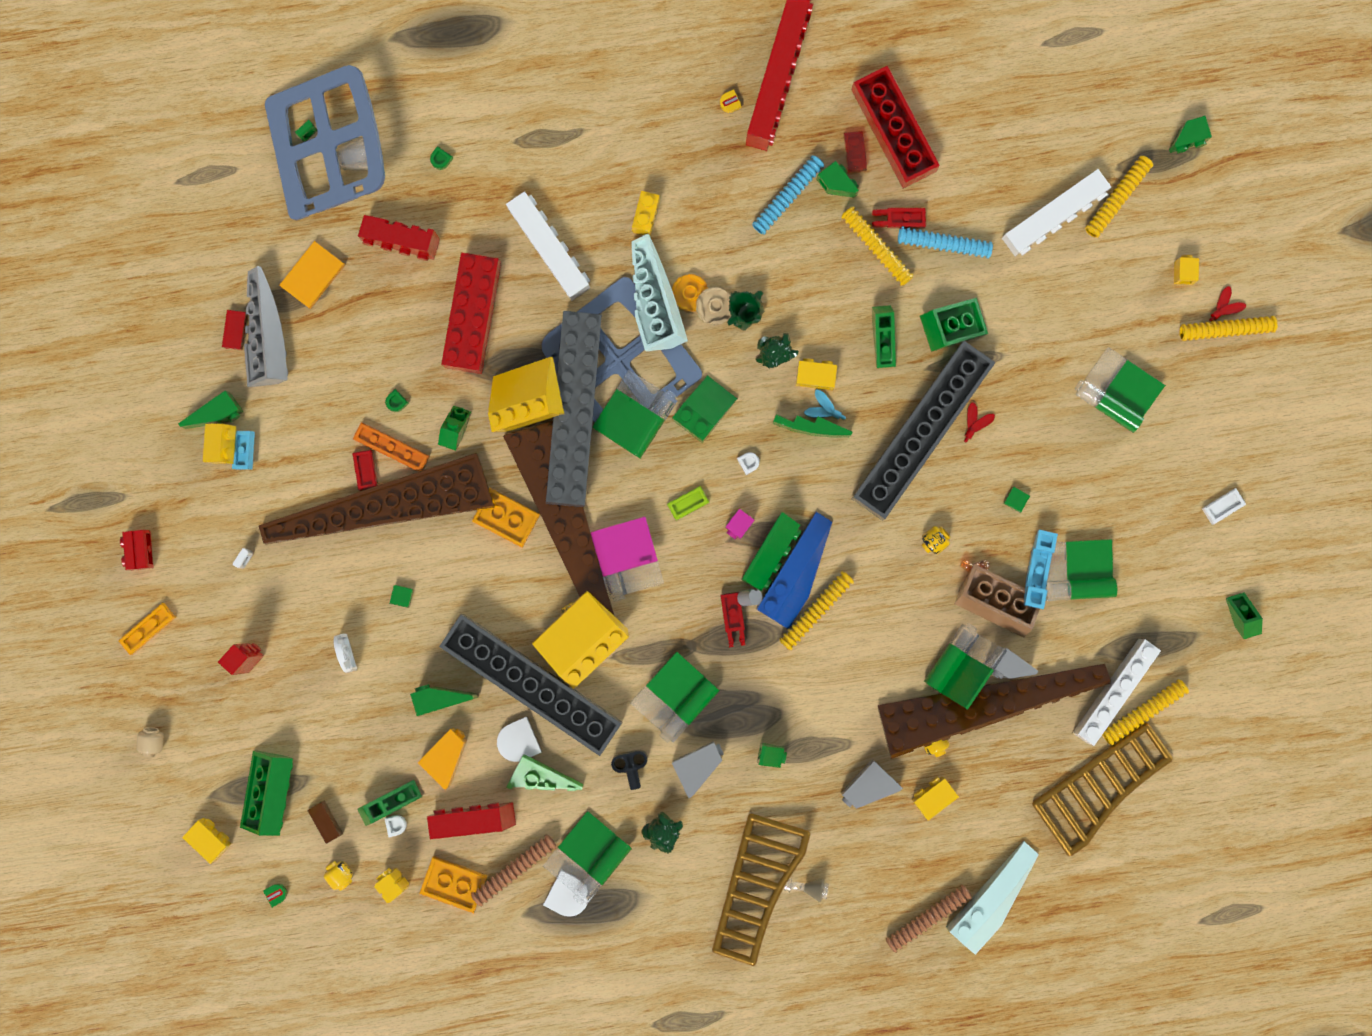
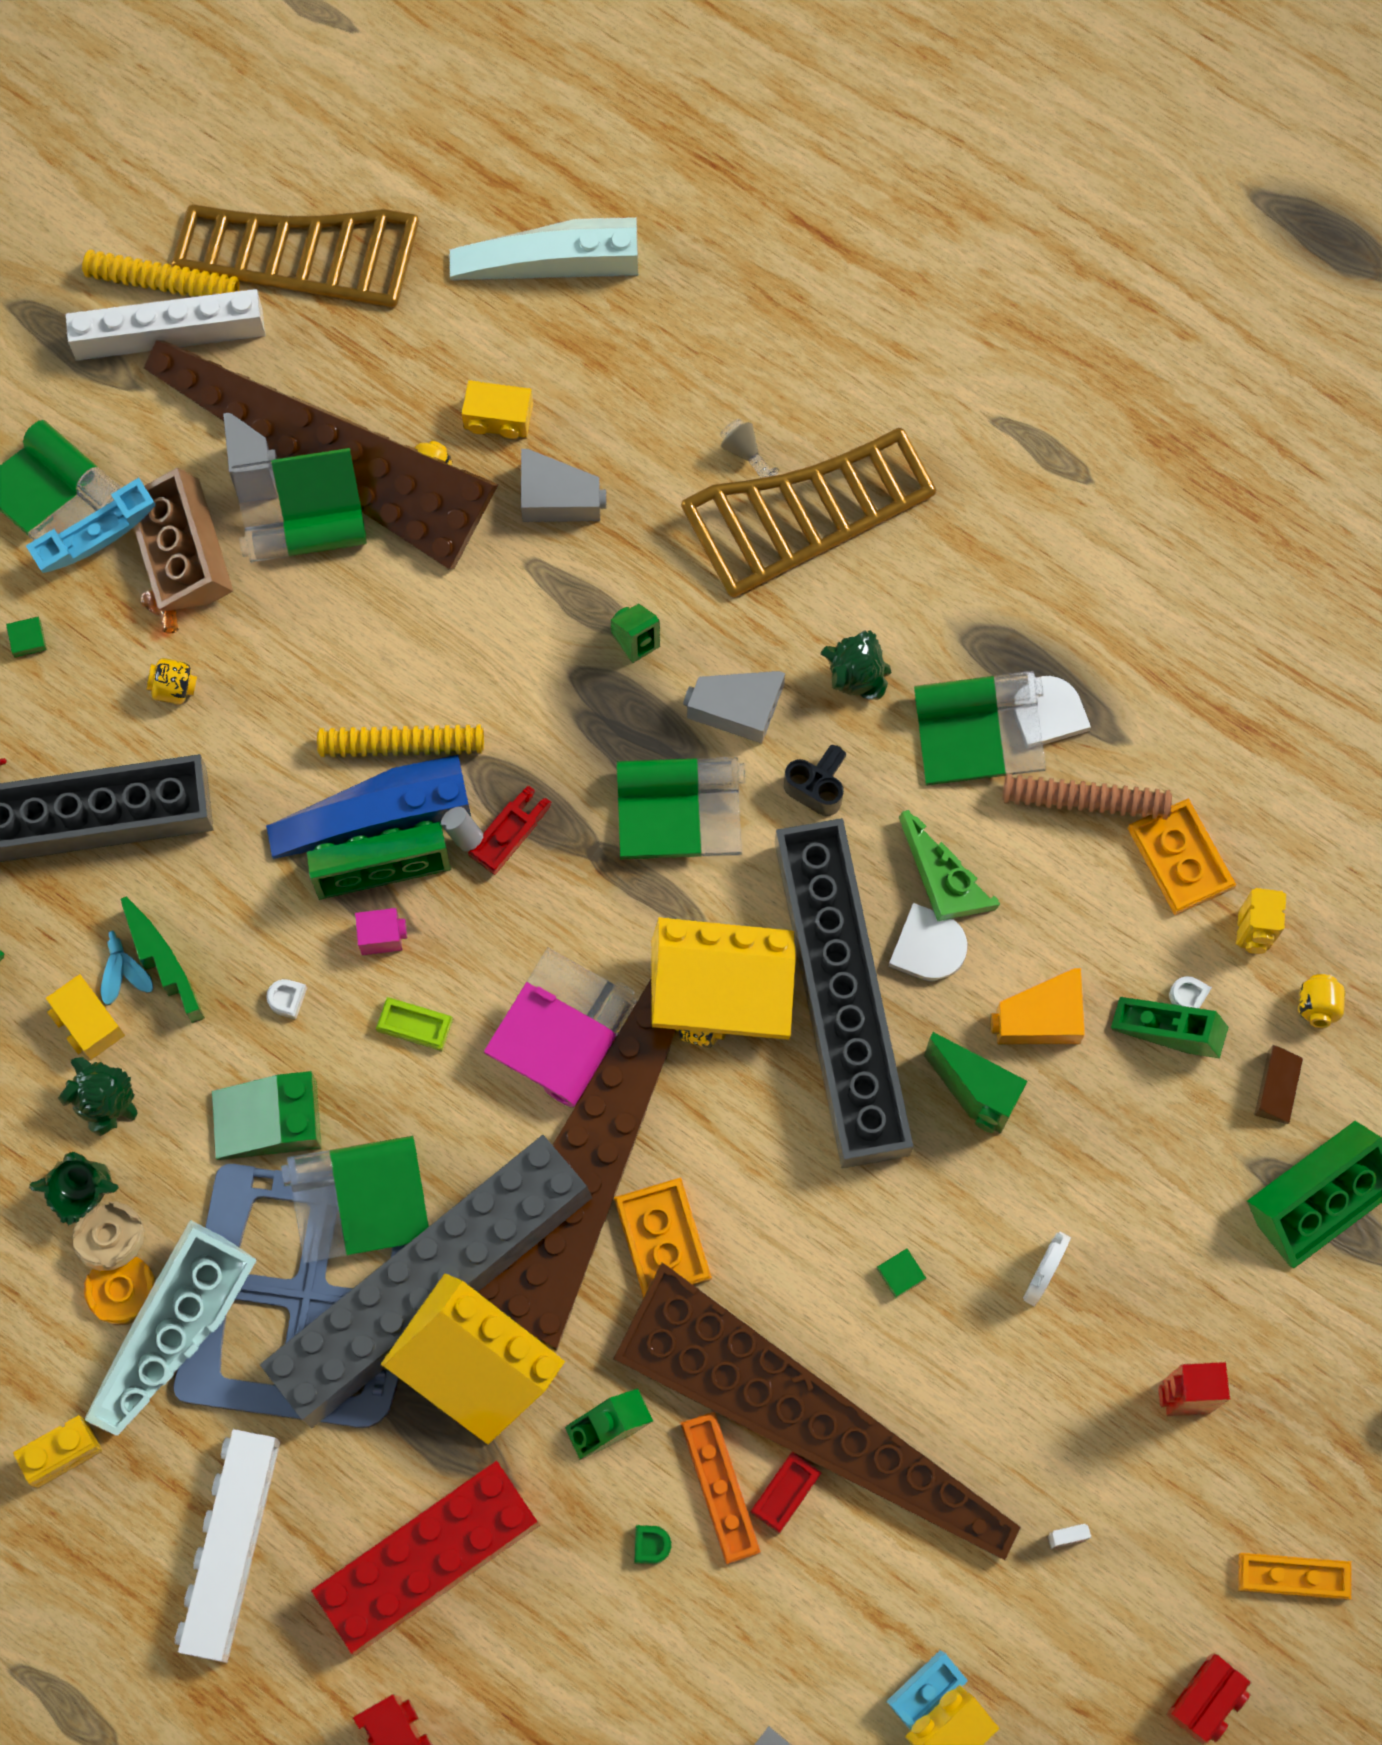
camera: 140 degrees left, 15 degrees down
red wedge [427,802,516,840] -> none
nougat piece [886,885,972,953] -> none

